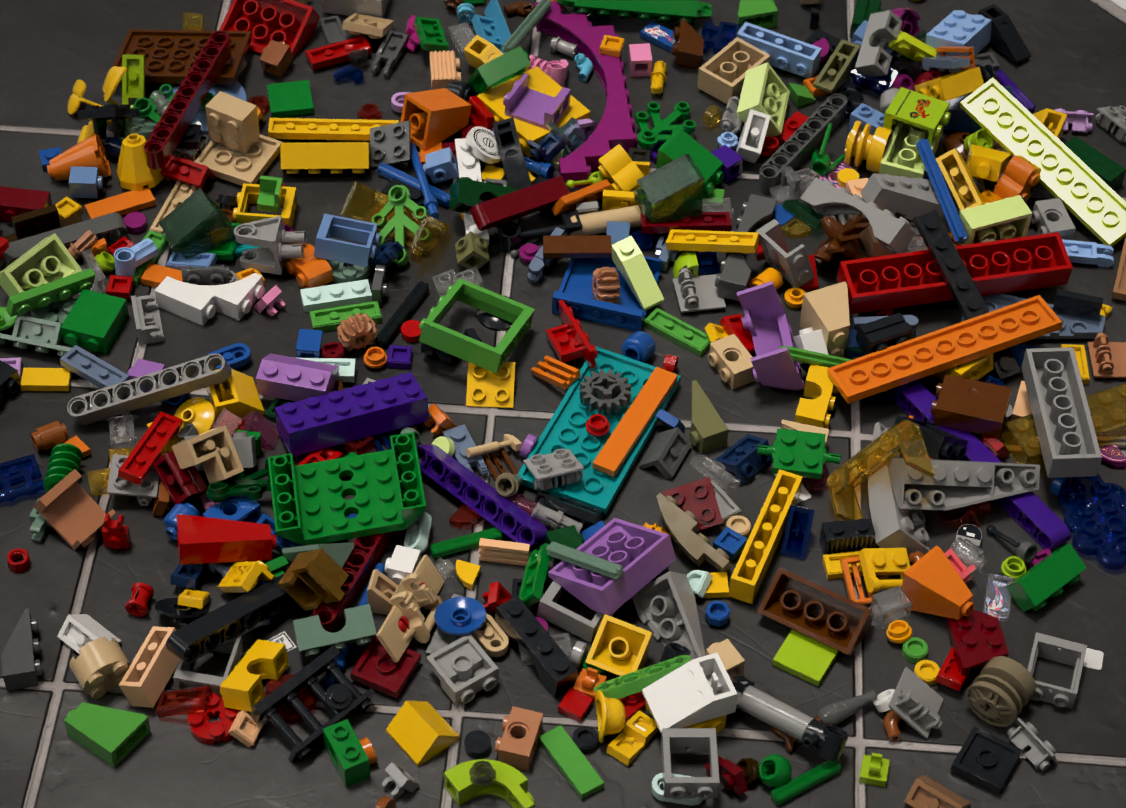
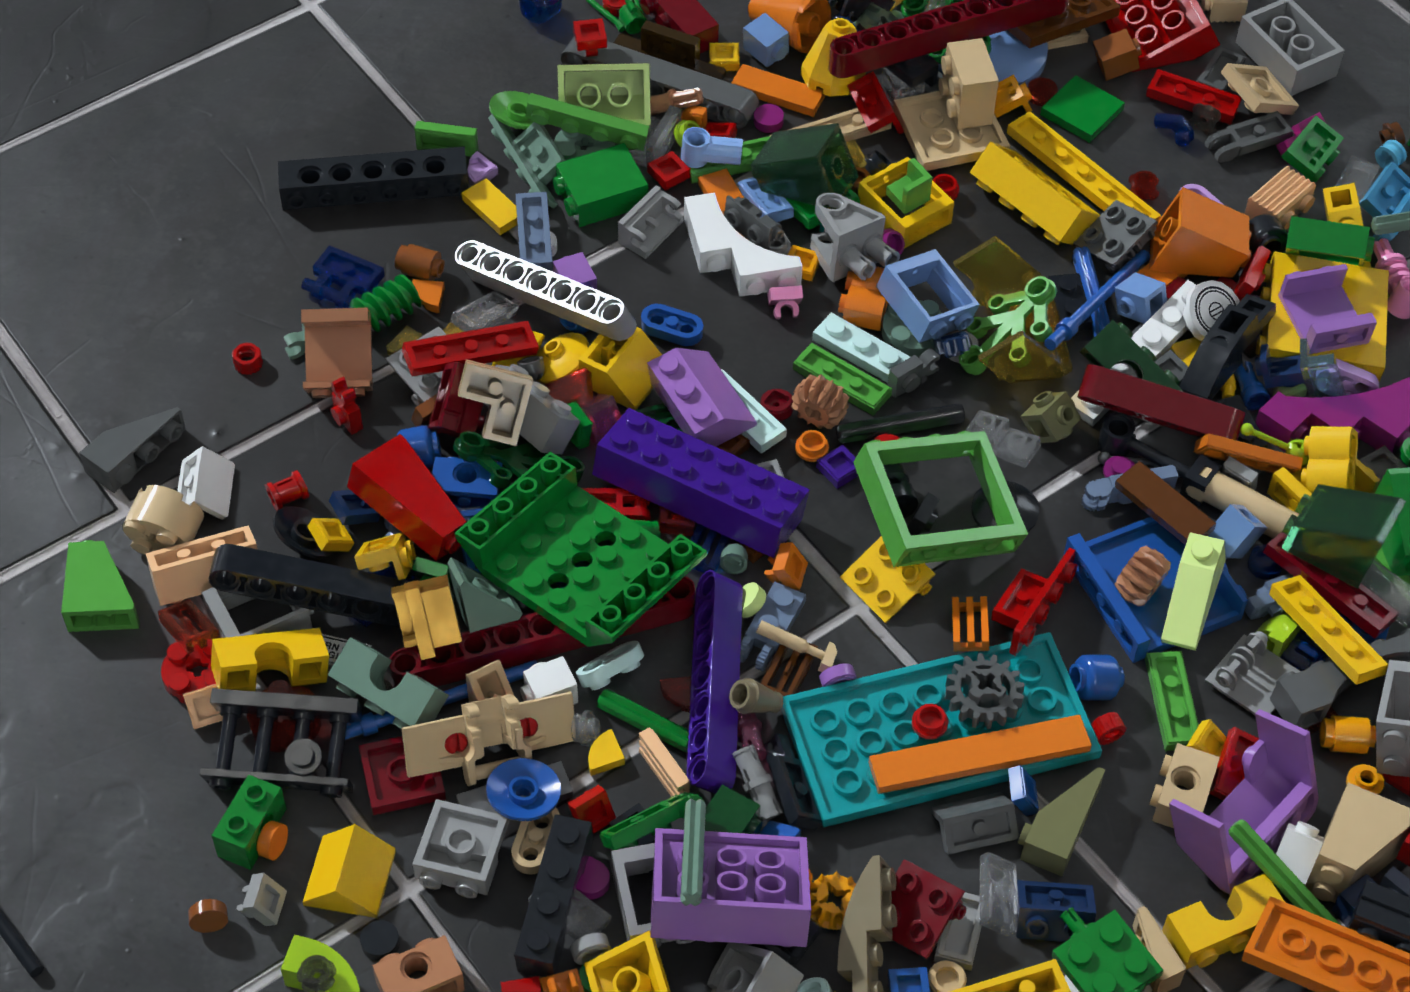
camera: 50 degrees right, 5 degrees up
blue panel [296,329,323,358] -> none
light grey hinge [523,449,584,491] -> none

